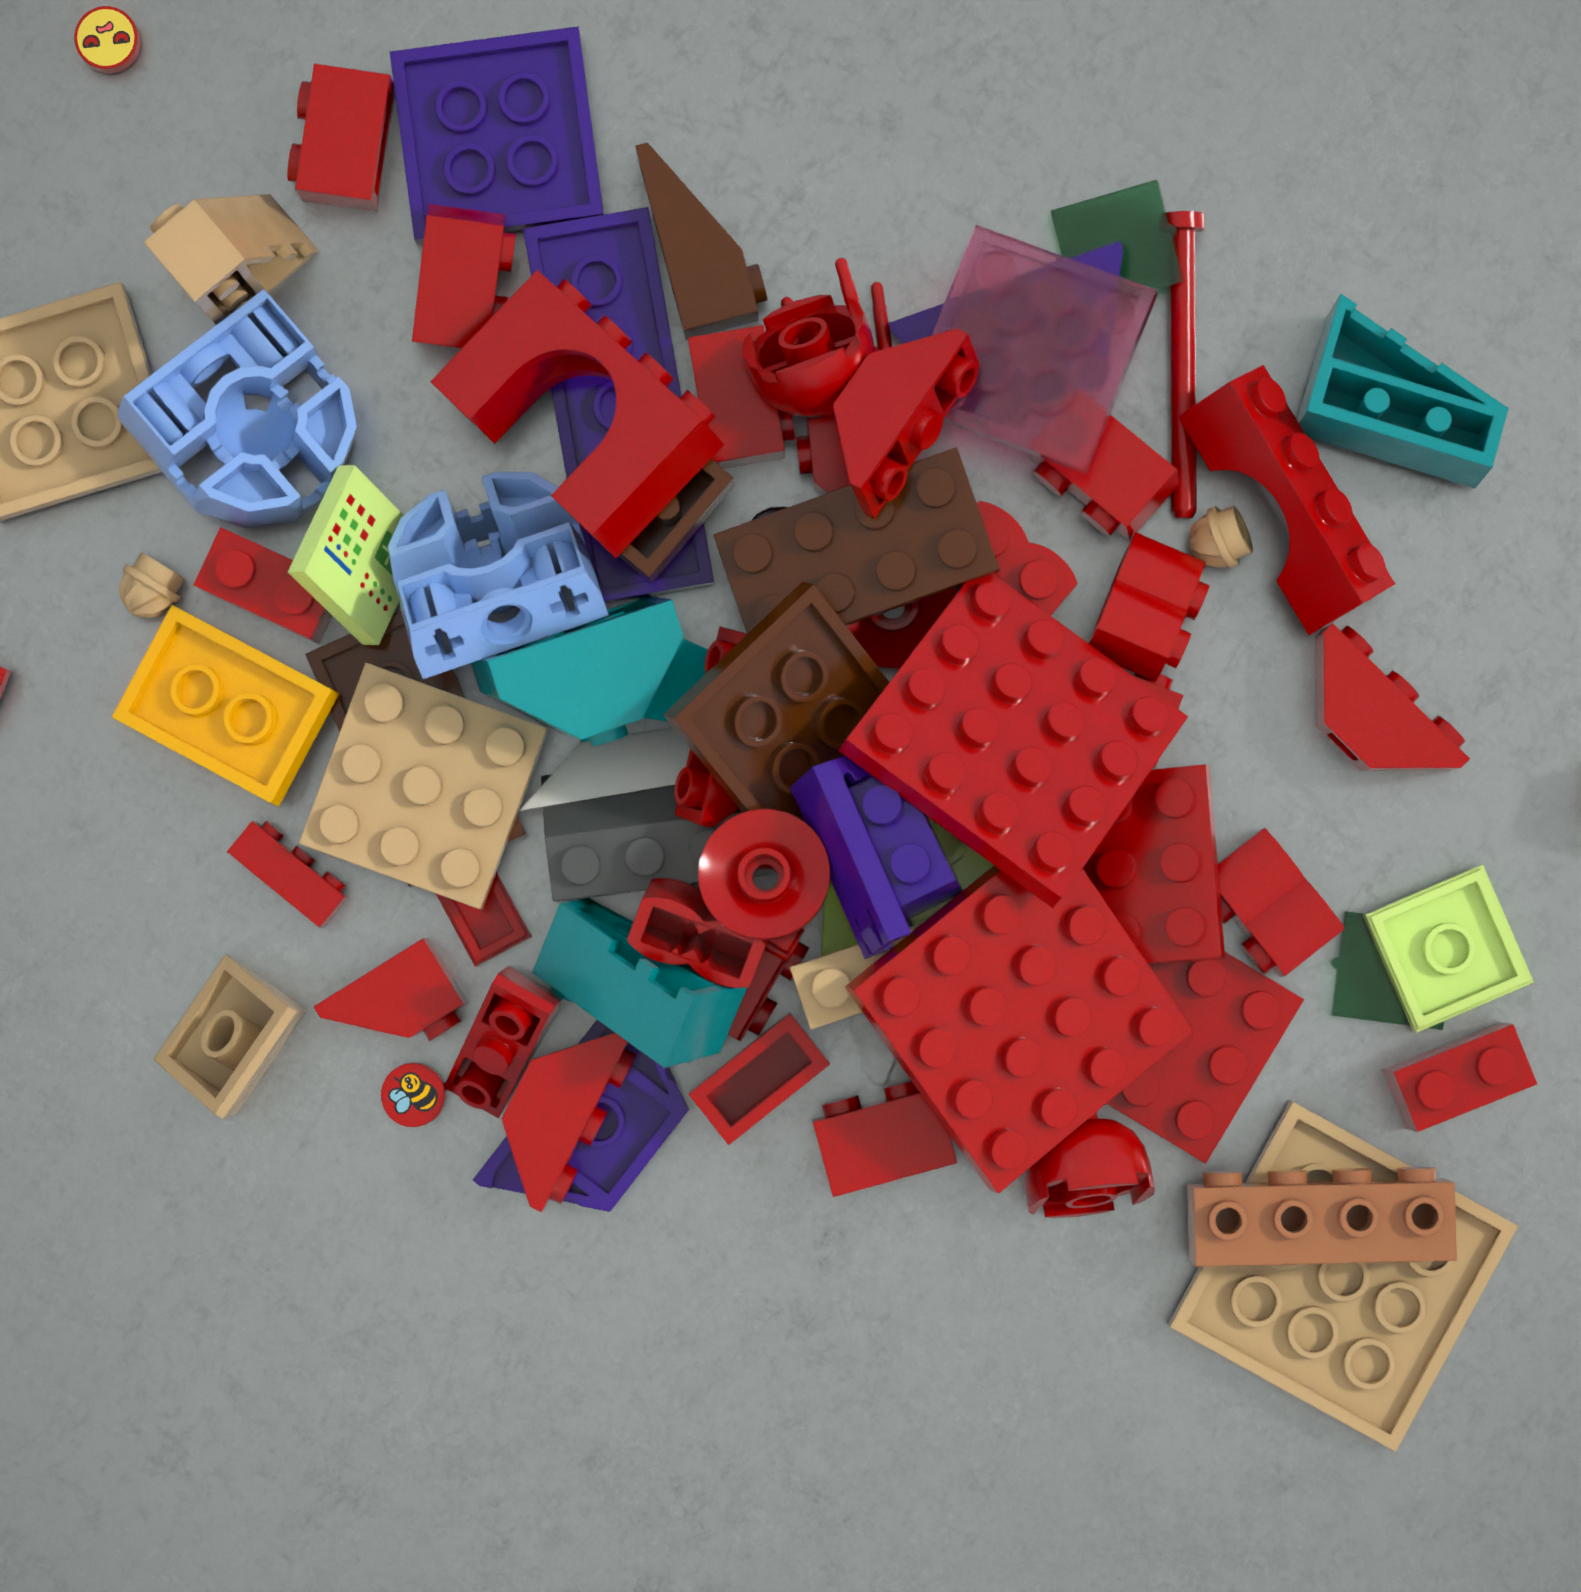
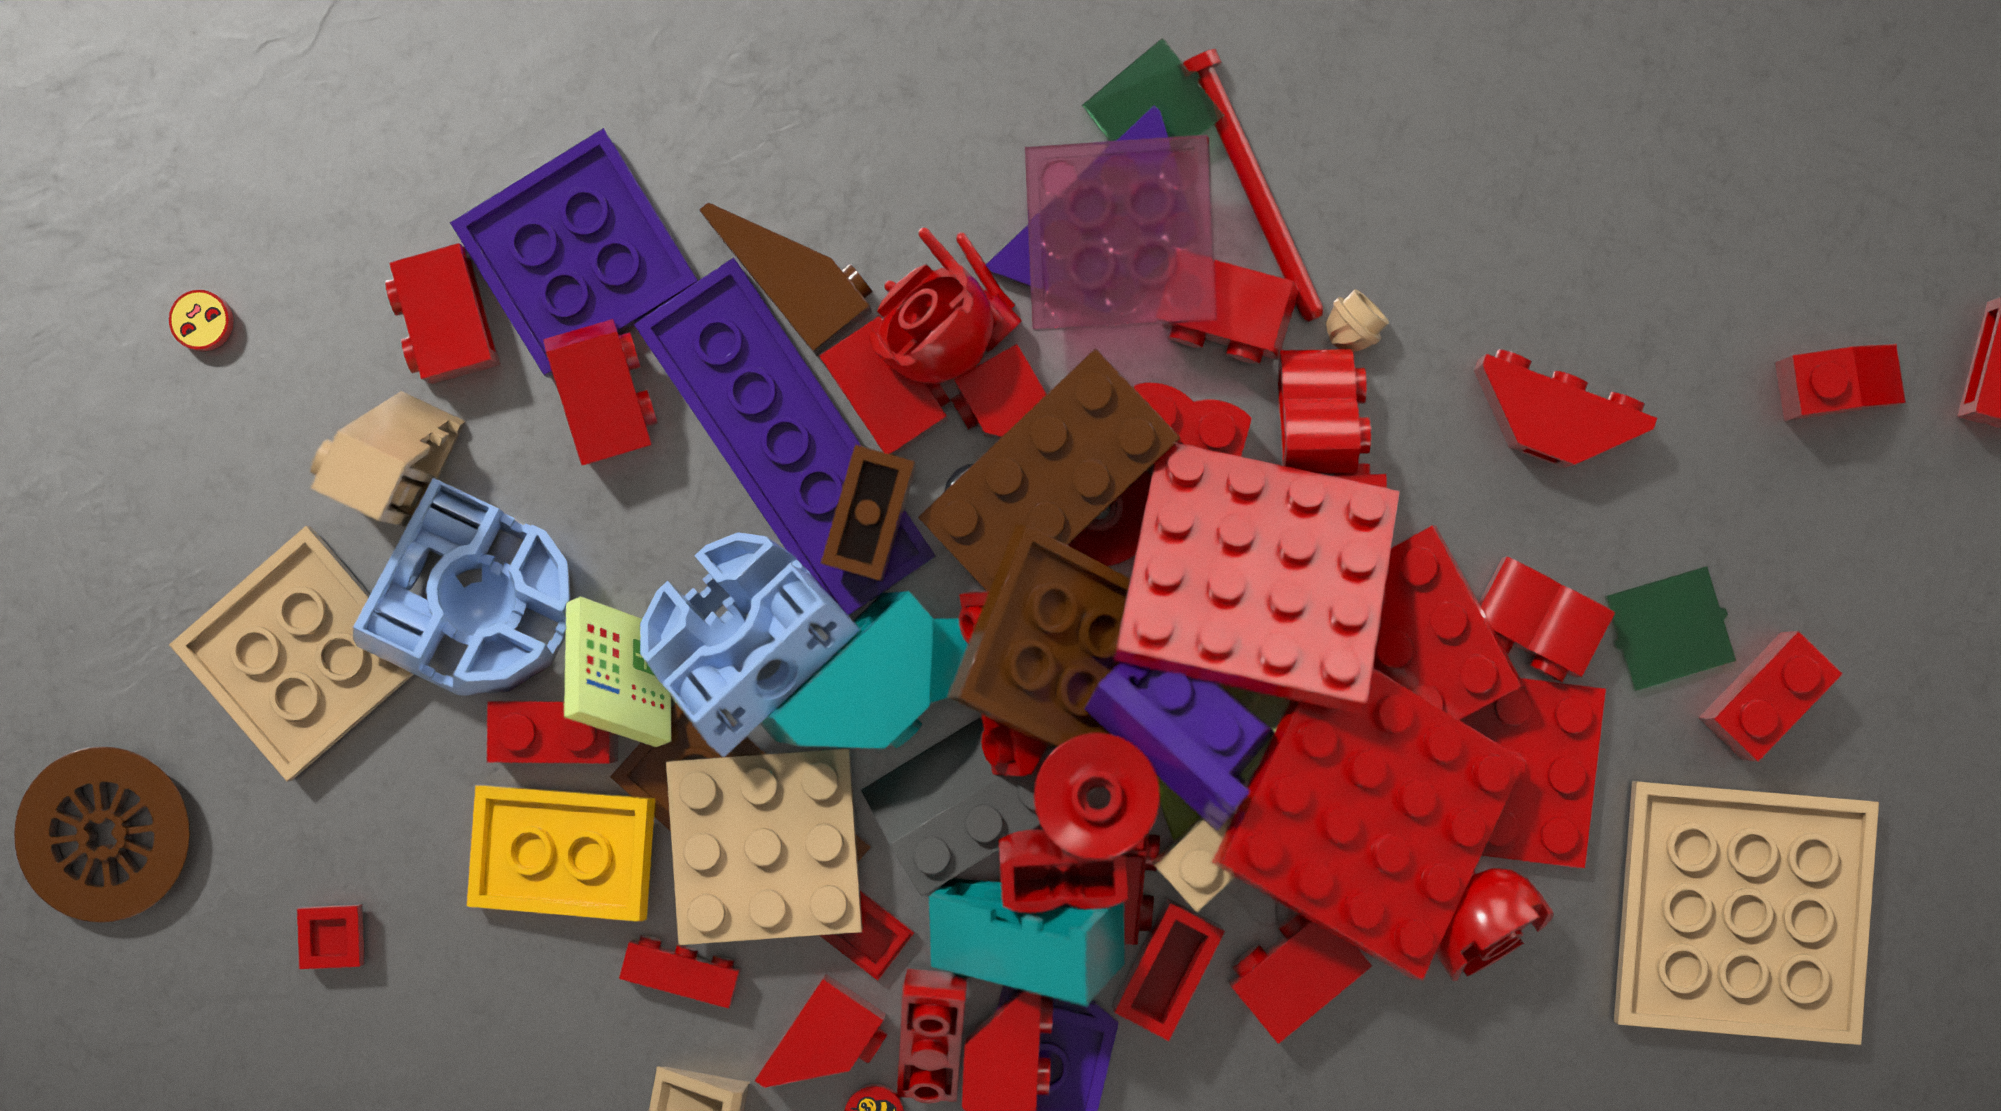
camera: 15 degrees left, 0 degrees up
tan plate [118,552,185,618] -> none
red arch [430,270,724,558] -> none
white sticker [519,727,690,811] -> none
red slope [833,328,980,519] -> none
red arch [1178,365,1395,635] -> none
nougat brick [1187,1167,1457,1267] -> none
teal wedge [1297,293,1509,489] -> none
yellowish green tile [1362,865,1534,1033] -> none

